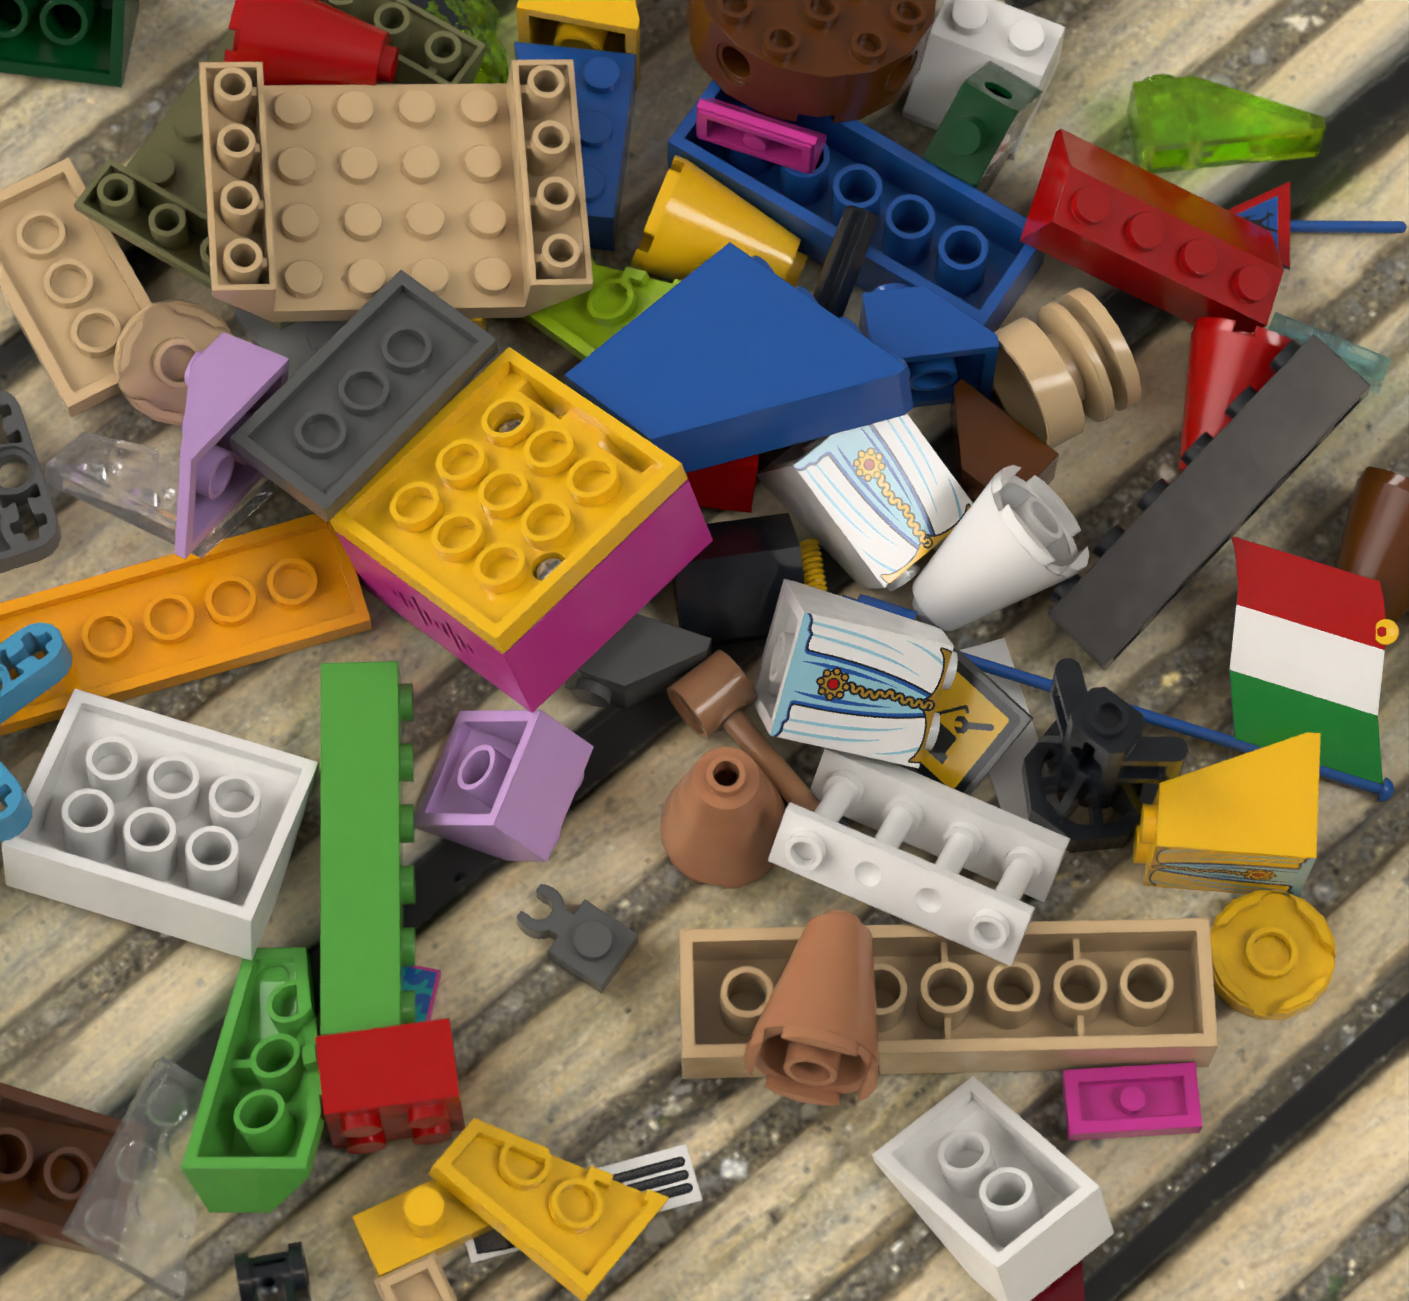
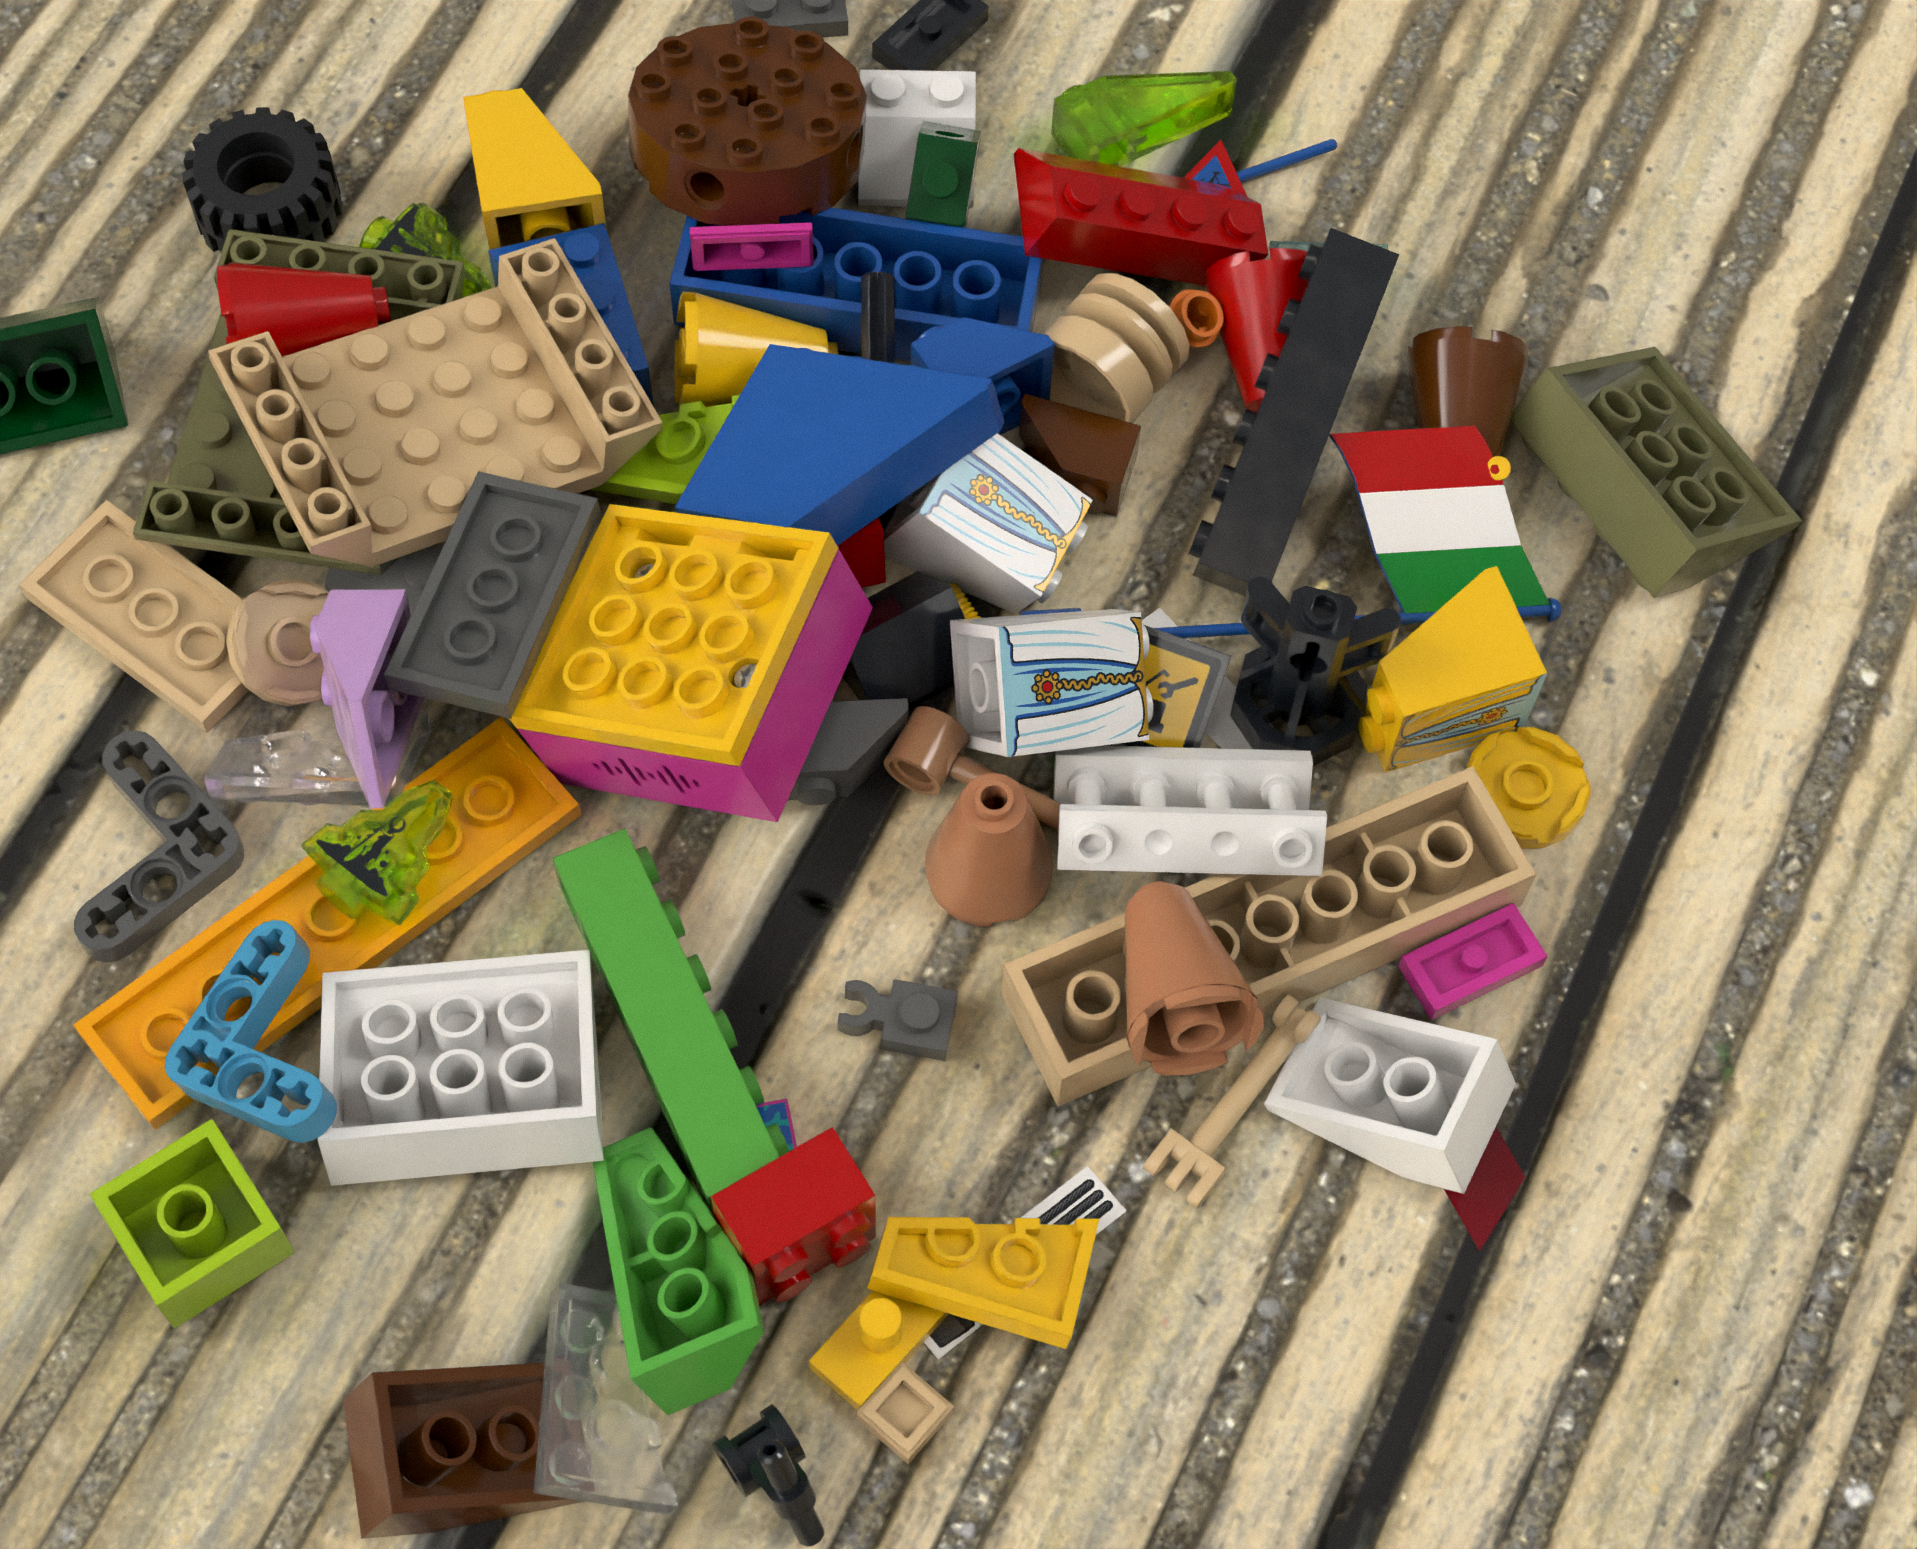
camera: 25 degrees left, 5 degrees down
lavender slope [415,710,594,862] -> none
white cone [912,465,1089,631] -> none
none -> clear neon green rock [302,780,453,925]
none -> tan hinge [1143,994,1321,1208]
none -> orange cone [1168,289,1223,349]

